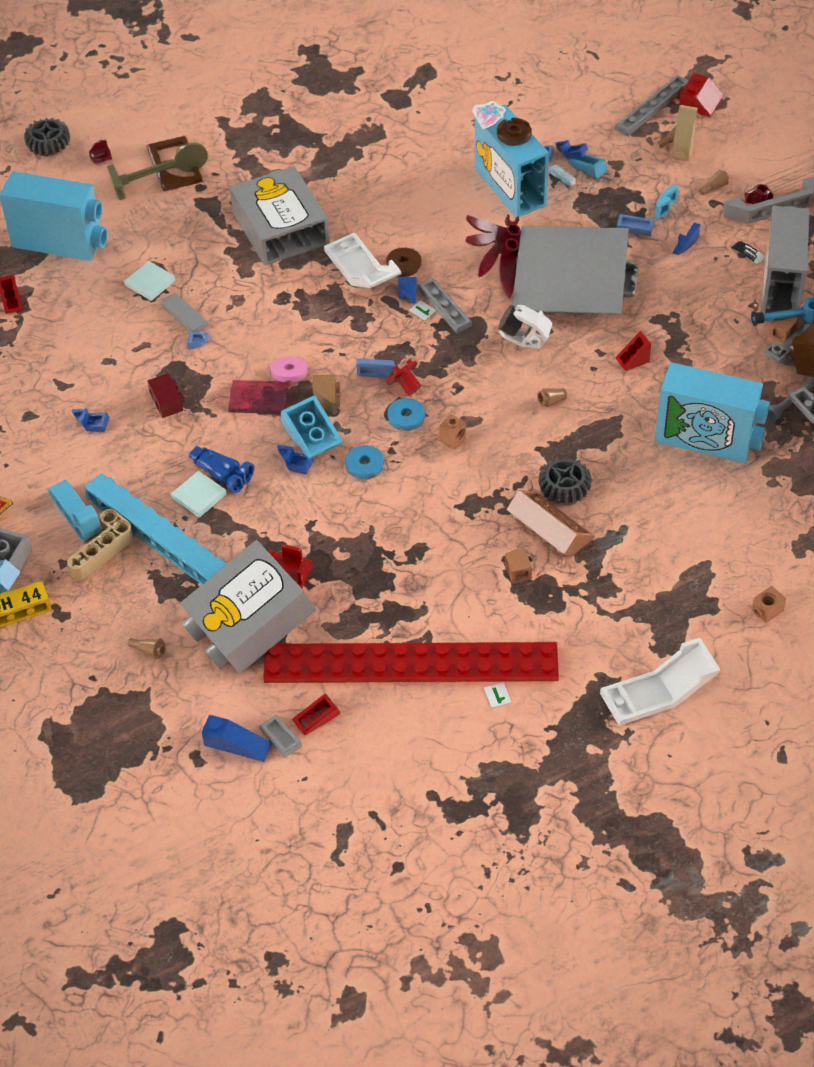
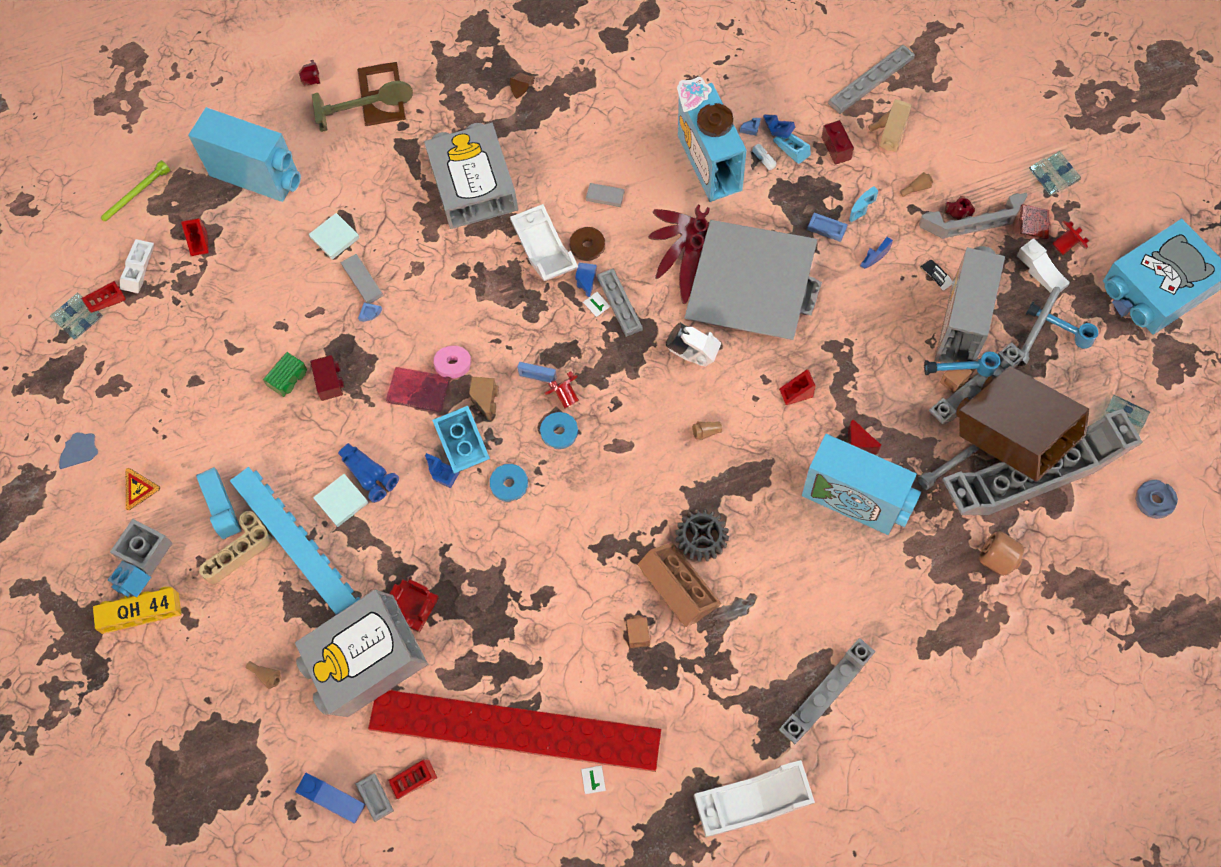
camera: 10 degrees right, 15 degrees up
dark grey gear [24,117,70,156] -> none
blue slope [72,408,110,432] -> none
nougat brick [439,414,466,450] -> none
red slope [679,73,723,118] -> none
nougat brick [752,586,786,623] -> none
none -> green brick [263,352,307,397]
none -> reddish brown tile [510,73,535,99]
none -> light grey tile [586,183,625,207]
none -> light grey slope [779,638,876,744]
none -> dark red brick [821,120,854,165]

